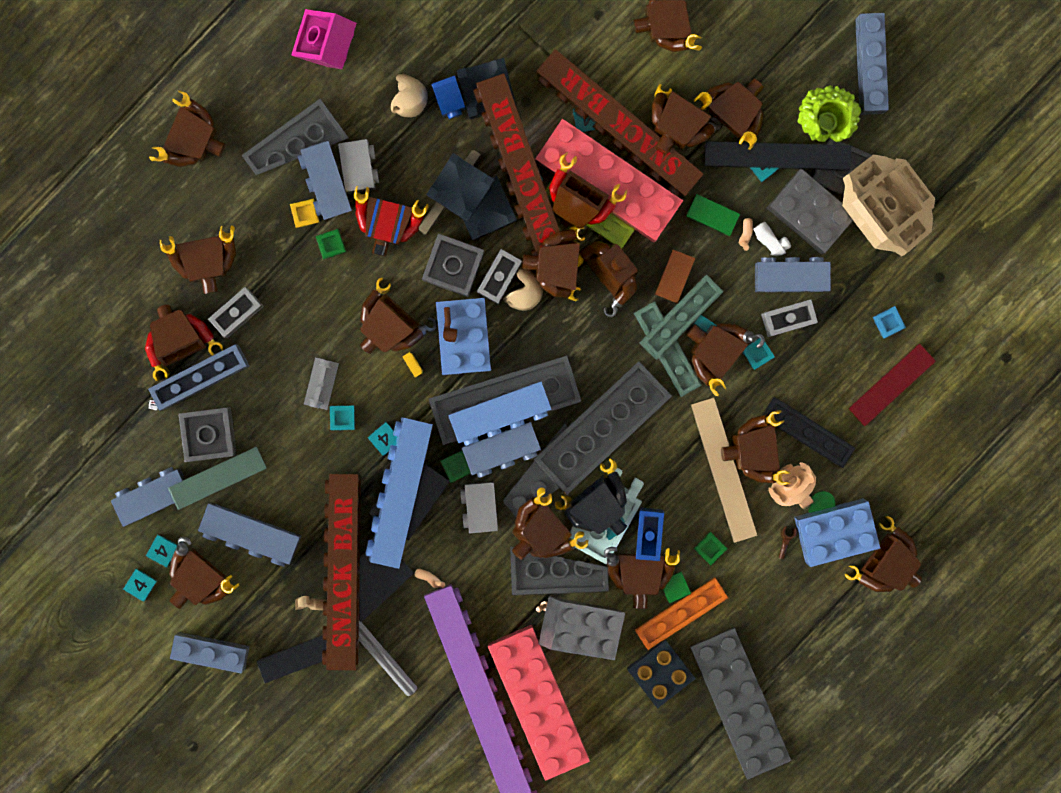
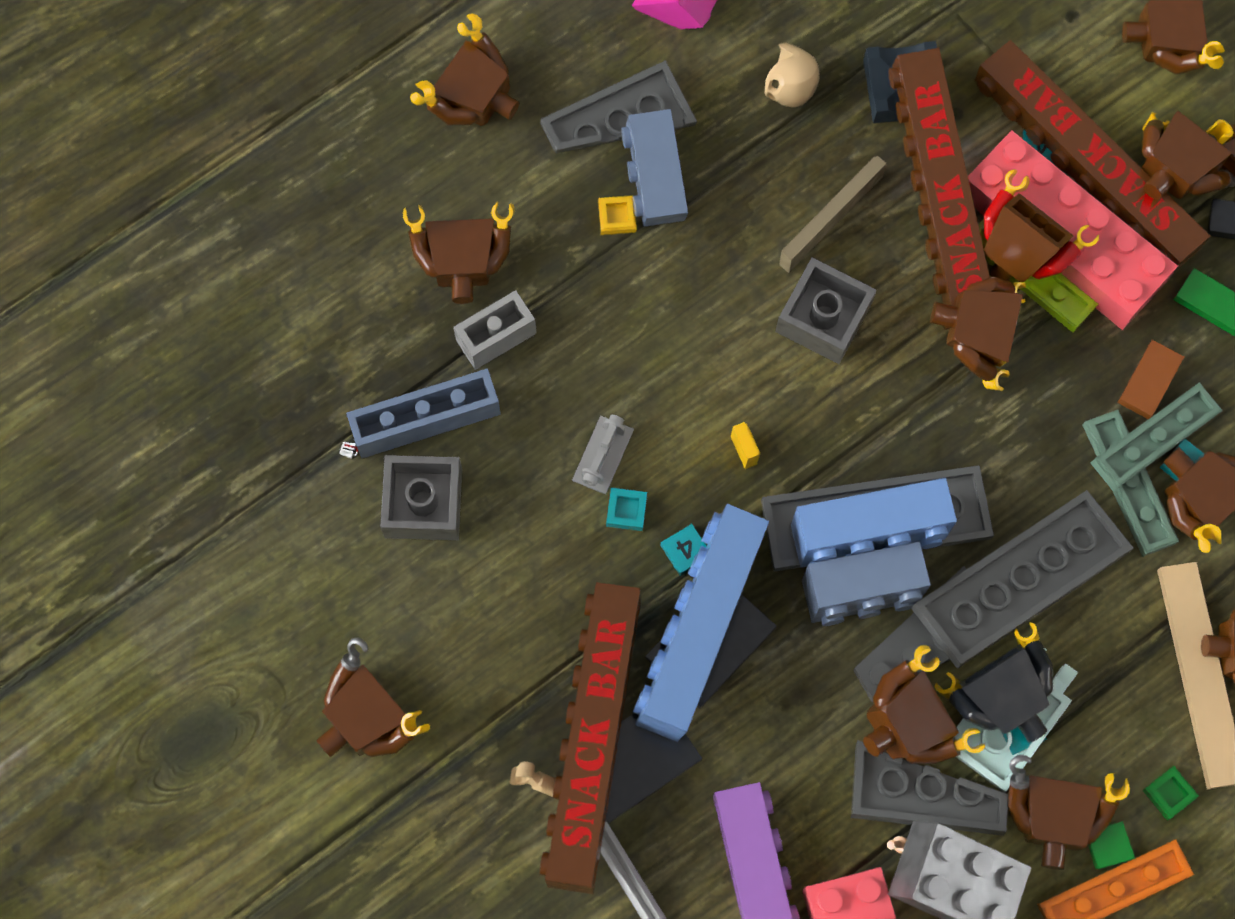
camera: 10 degrees right, 15 degrees down
sand blue brick [111,467,186,527] -> none
teal tile [123,568,157,602] -> none
reddish brown torso [145,304,223,381] -> none
teal tile [146,534,178,567] -> none
sand green tile [168,447,267,510] -> none
sand blue brick [170,632,250,674] -> none
sand blue brick [198,502,301,567] -> none
black tile [256,635,327,683] -> none
green tile [316,229,346,260] -> none
light grey brick [338,139,379,194] -> none
torso [354,186,429,257] -> none
reddish brown torso [360,278,437,354] -> none
light nougat piece [415,569,445,588] -> none
black brick [427,153,495,222] -> none
blue slope [432,76,466,119] -> none
medium blue brick [436,298,491,375] -> none
green tile [441,451,471,483] -> none
reddish brown hand [443,307,458,342] -> none
light grey brick [460,481,498,533] -> none
black brick [463,176,517,241] -> none
light grey brick [477,249,522,304] -> none
tan helmet [503,267,543,311] -> none
reddish brown torso [578,241,638,317] -> none
blue slope [636,508,664,561] -> none

